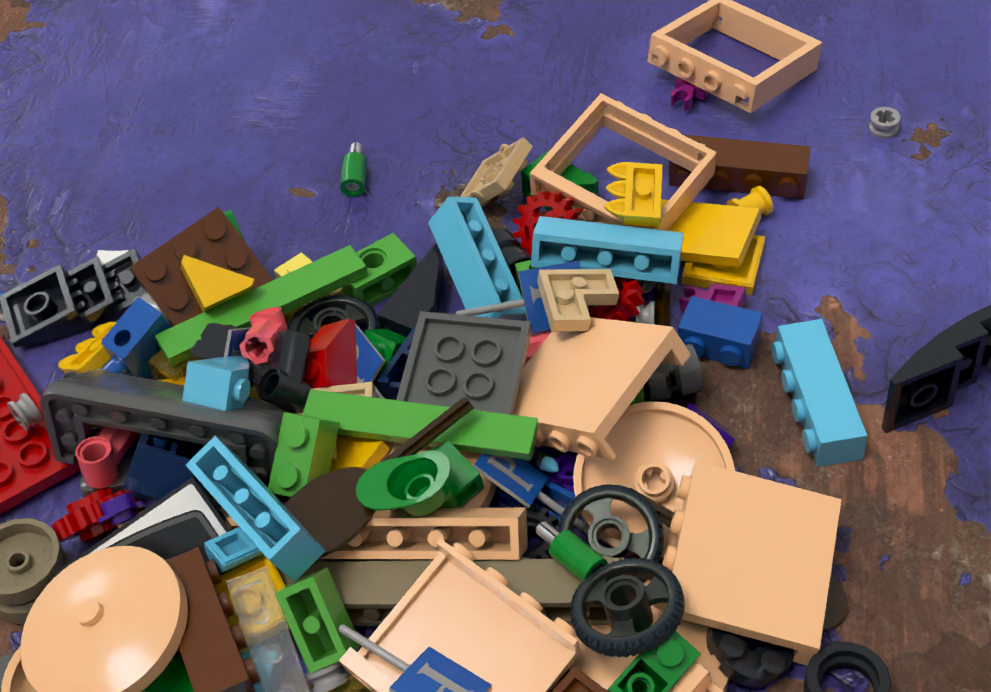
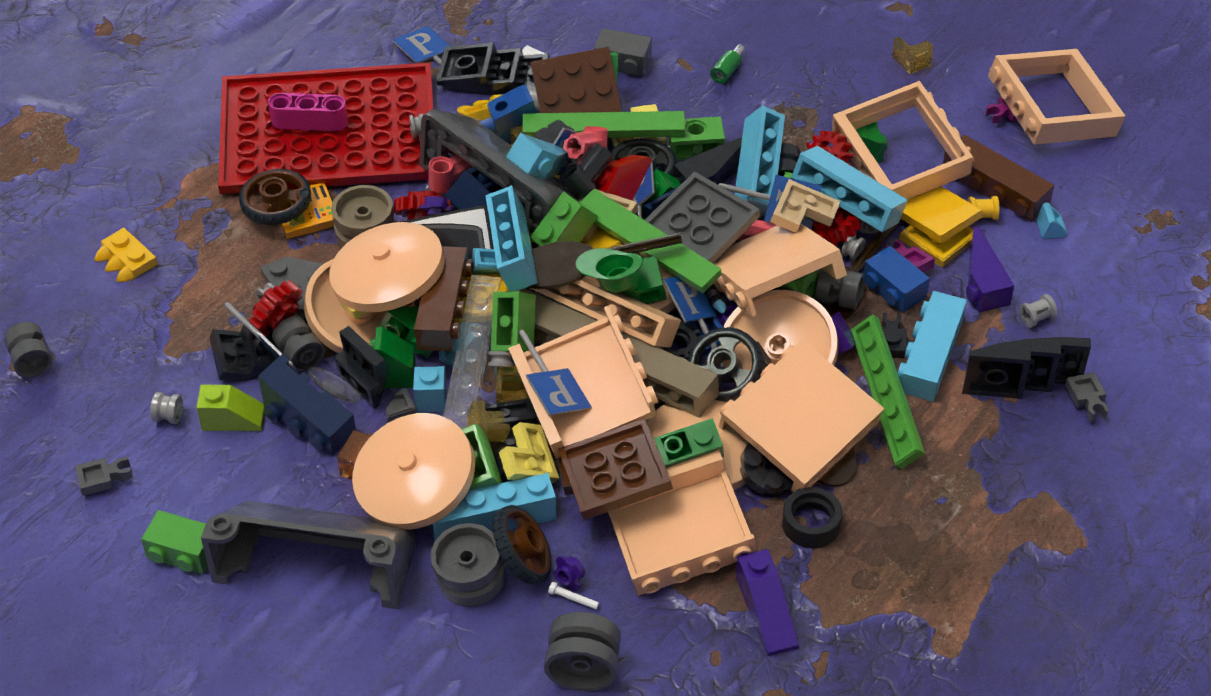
camera: 25 degrees right, 0 degrees up
yellow slope [181,255,254,313] -> none
tan plate [460,137,533,208] -> none
green piece [536,521,608,582] -> none
pearl dark grey wheel [570,558,685,657] -> none
yellow plate [604,162,663,227] -> none
light grey bush [869,107,901,139] -> none
none -> dark grey brick [594,28,652,77]
none -> bright green tile [851,314,925,470]
none -> black plate [881,313,907,358]
none -> clear yellow panel [892,36,934,74]
none -> dark purple slope [966,226,1014,313]
none -> light grey bush [1019,294,1058,328]
none -> medium azure slope [1036,202,1068,239]

